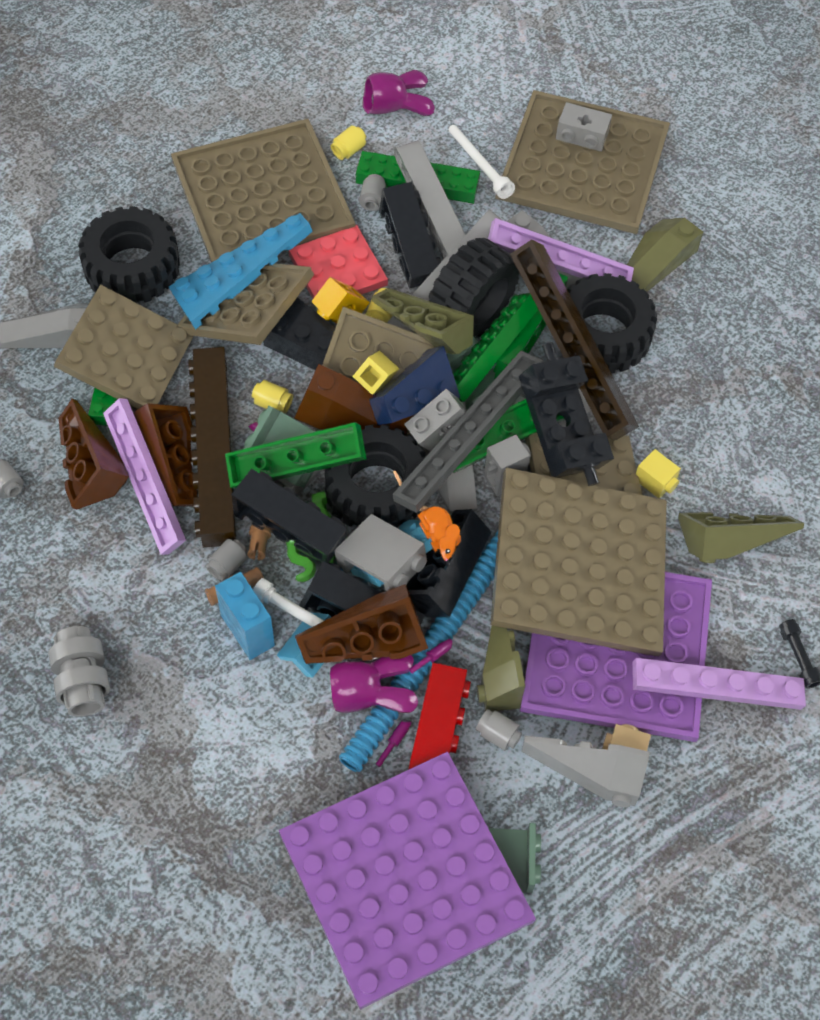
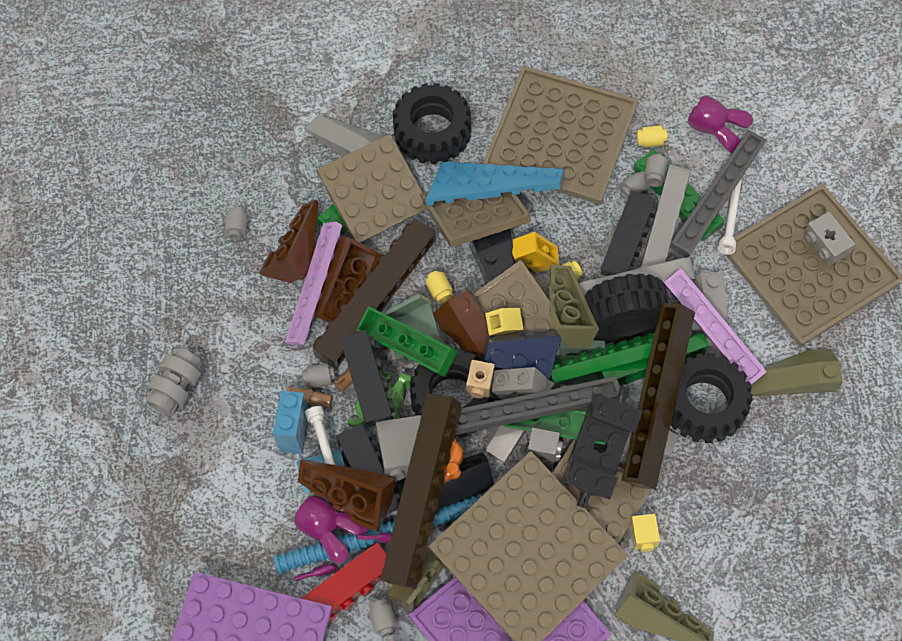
camera: 45 degrees right, 5 degrees up
coral plate [289,225,388,299] -> none
none -> dark brown brick [380,393,462,590]
none -> tan brick [466,360,494,398]
none -> light grey brick [644,154,668,187]
none -> dark grey plate [669,130,767,258]

